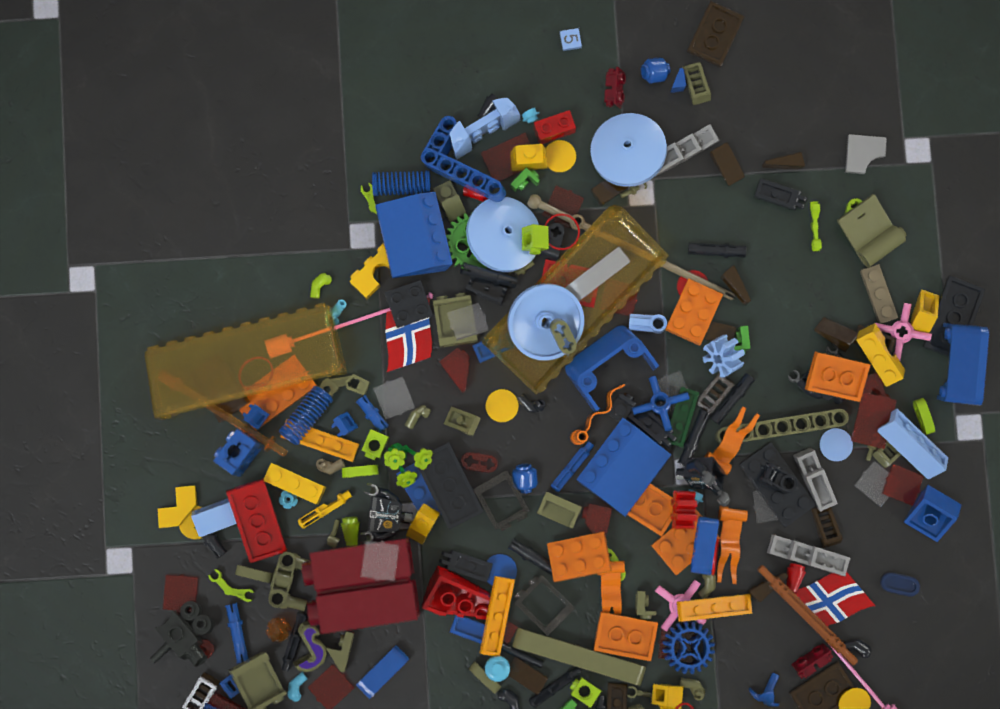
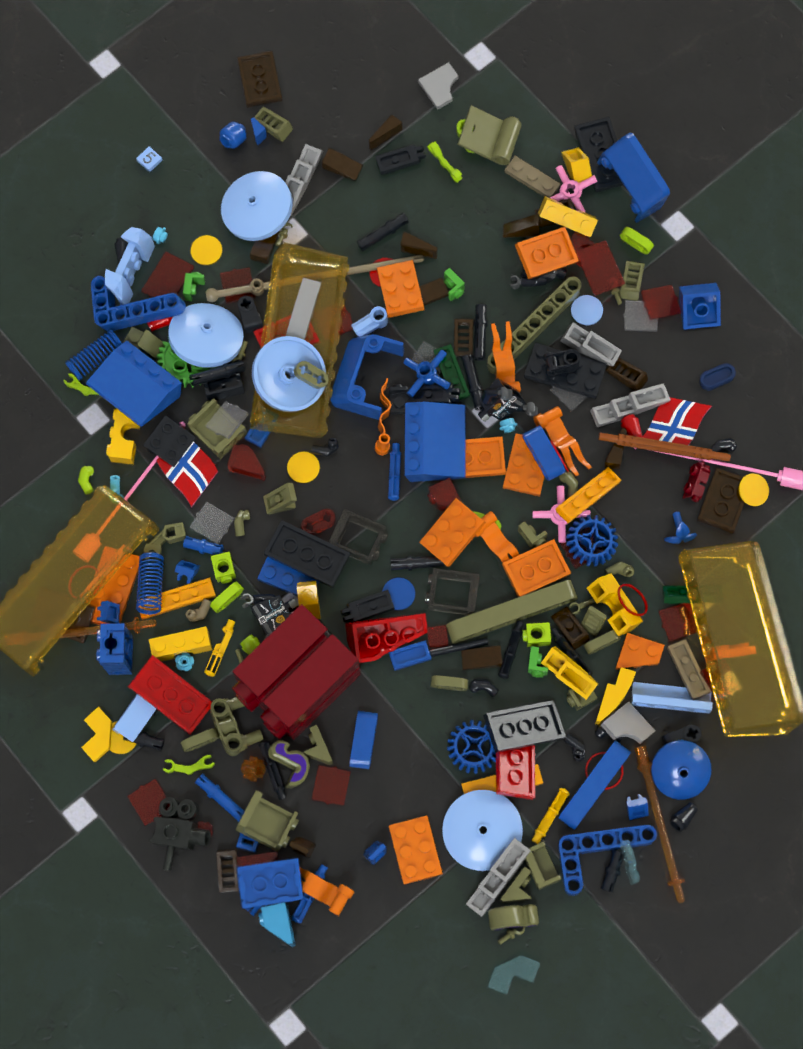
camera: 30 degrees left, 10 degrees down
medium azure arm [287,672,308,702] -> none
clear piece [361,541,399,581] -> none
lime plant [384,443,433,488] -> none
light orange tile [480,576,515,656] -> none
medium azure head [485,656,510,682] -> none
yellow torso [510,144,548,171] -> none
blue head [512,464,538,494] -> none
lime brick [522,224,549,255] -> none
red brick [533,110,576,144] -> none
olive panel [537,492,582,529] -> none
red piece [544,214,580,250] -> none
dark red hinge [604,67,626,108] -> none
red gear [671,491,697,529] -> none
light blue gear [703,335,745,378] -> none
light blue panel [878,409,948,479] -> none

